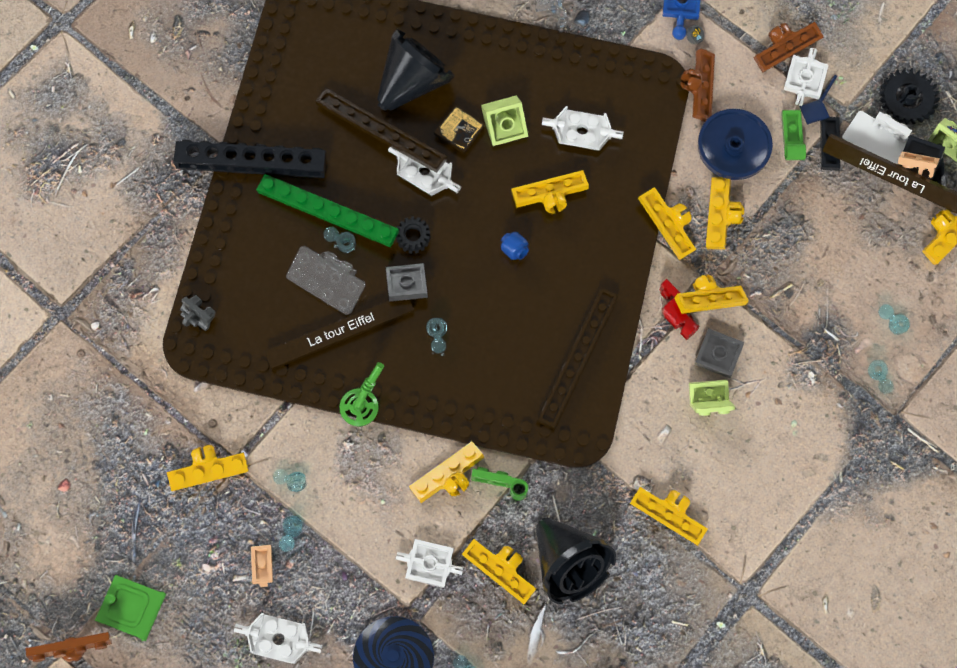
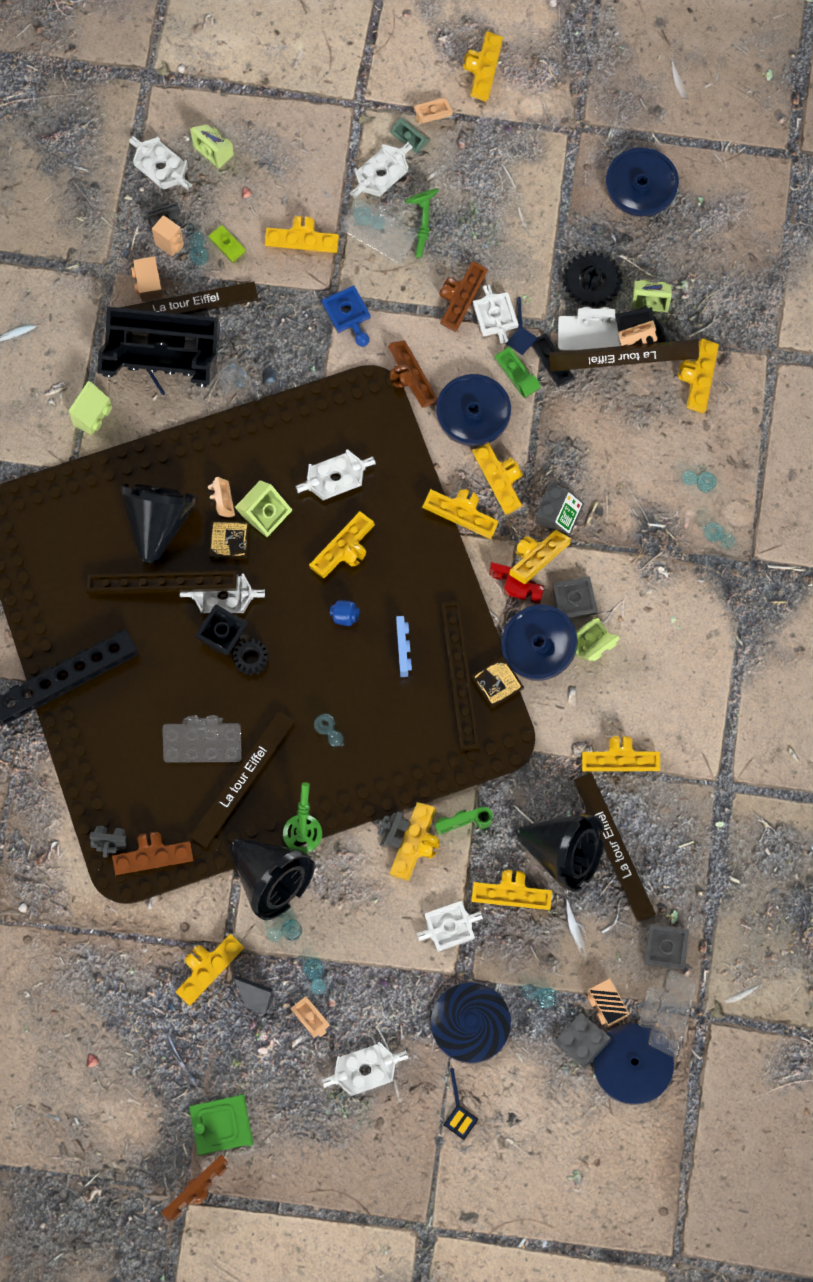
camera: 30 degrees left, 0 degrees up
green plate [256,174,399,248] -> none
clear light blue plate [324,227,356,253] -> none
flat silver plate [386,263,428,301] -> none
dark grey tile [686,25,704,44] -> none
none -> dark orange plate [112,831,194,875]
none -> black slope [195,604,248,656]
none -> light nougat plate [208,477,235,518]
none -> black cone [230,838,315,920]
none -> slope [234,975,275,1015]
none -> dark grey hips [375,811,410,848]
none -> light blue plate [396,616,412,677]
none -> tile [471,657,524,709]
none -> dark blue dish [501,605,578,681]
none -> dark grey slope [535,483,584,537]
none -> dark brown tile [573,772,656,923]

